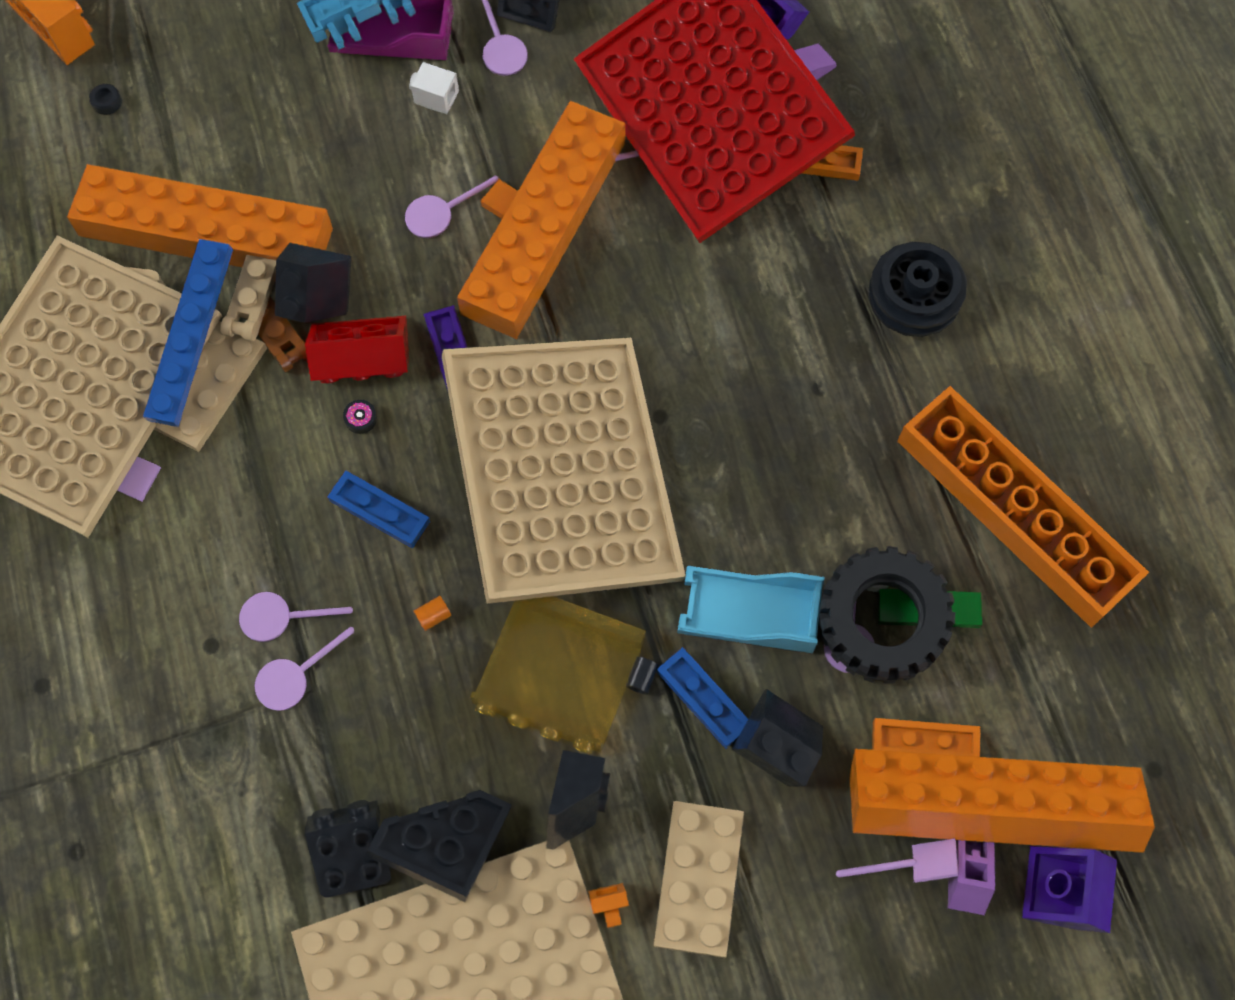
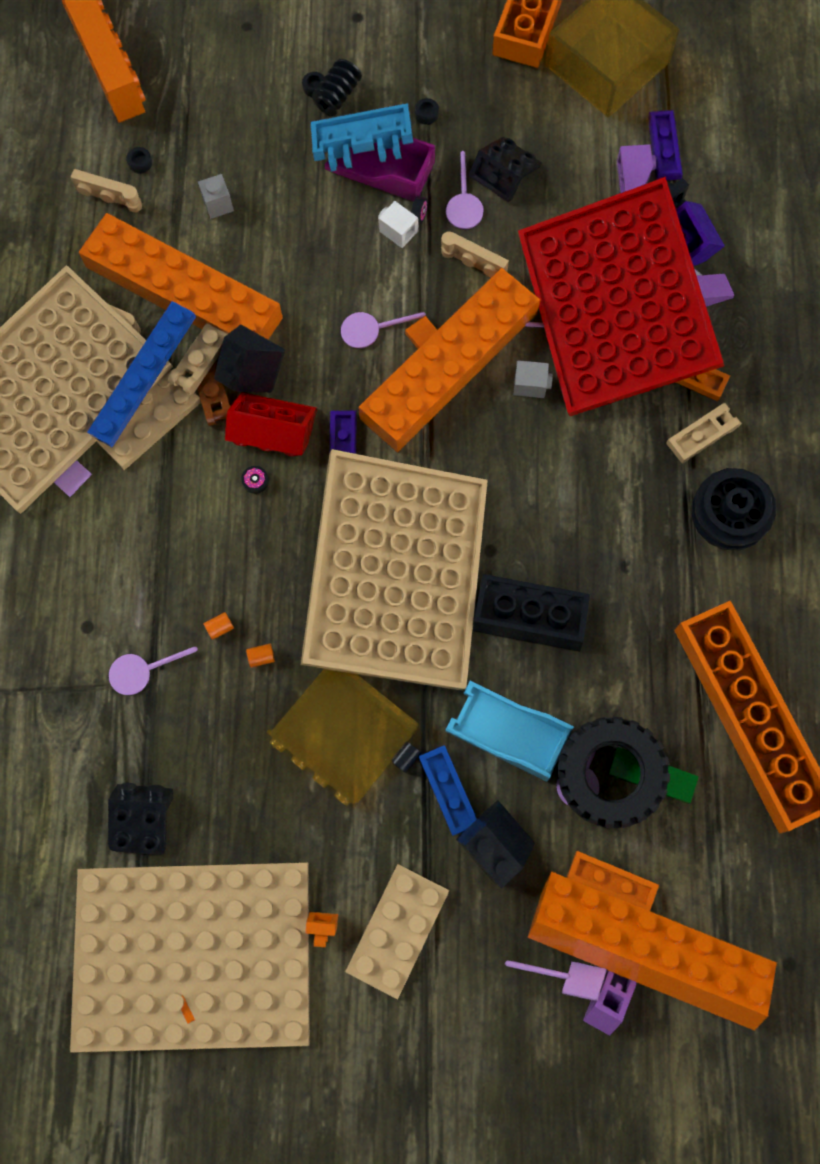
camera: 20 degrees right, 5 degrees up
lavender piece [239,592,353,642] -> none
blue plate [327,470,430,549] -> none
black plate [366,790,512,902] -> none
black slope [546,750,611,850] -> none
dark purple slope [1022,846,1117,933] -> none
none -> tan plate [71,169,142,213]
none -> light grey brick [198,174,234,219]
none -> orange hinge [203,612,234,640]
none -> black tile [411,196,428,223]
none -> tan plate [441,232,509,278]
none -> black slope [472,574,590,652]
none -> light grey brick [513,361,553,398]
none -> tan plate [666,403,742,464]

